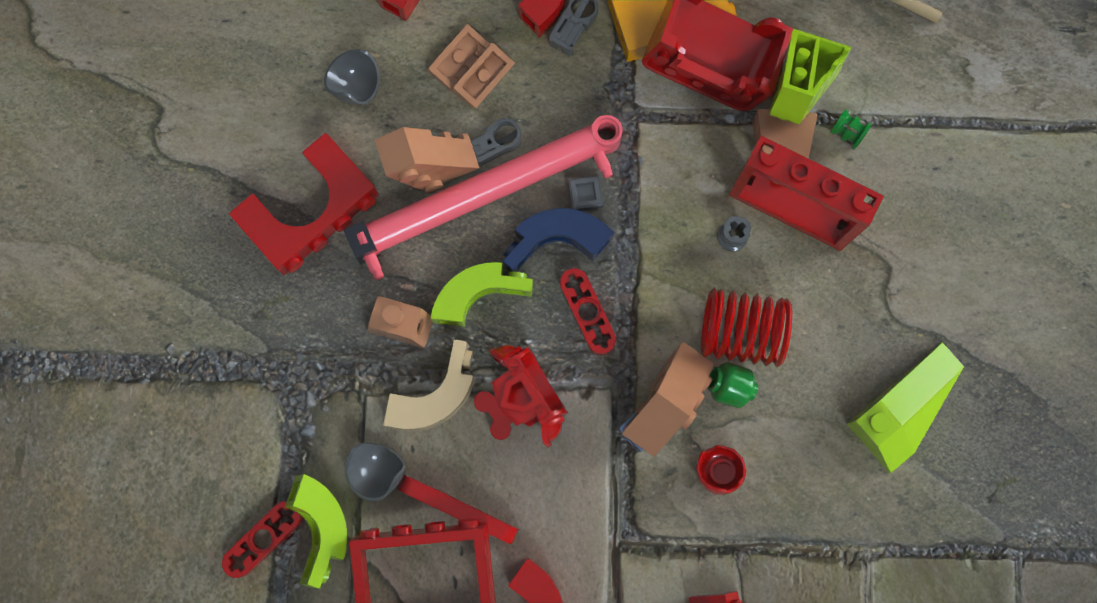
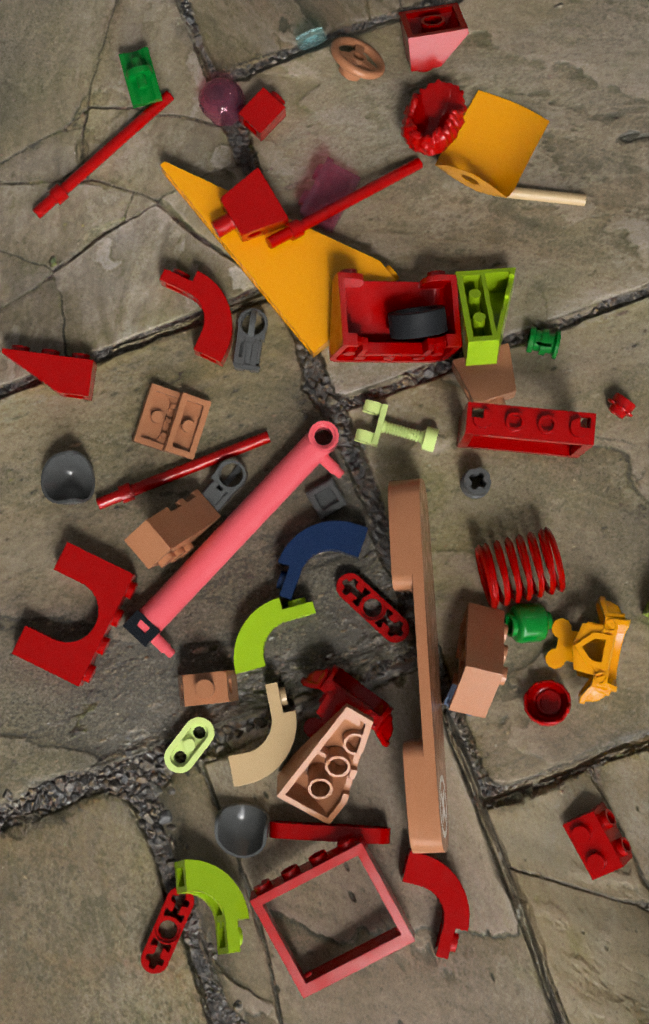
camera: 25 degrees left, 5 degrees up
none -> red bar [96,431,271,510]
none -> yellowish green plate [164,717,215,773]
none -> nougat wedge [277,703,374,825]
none -> yellowish green bar [354,399,439,453]
none -> black tyre [387,305,448,339]
none -> nougat piece [388,478,449,854]
none -> light orange piece [545,596,631,704]
none -> red plate [607,392,636,420]

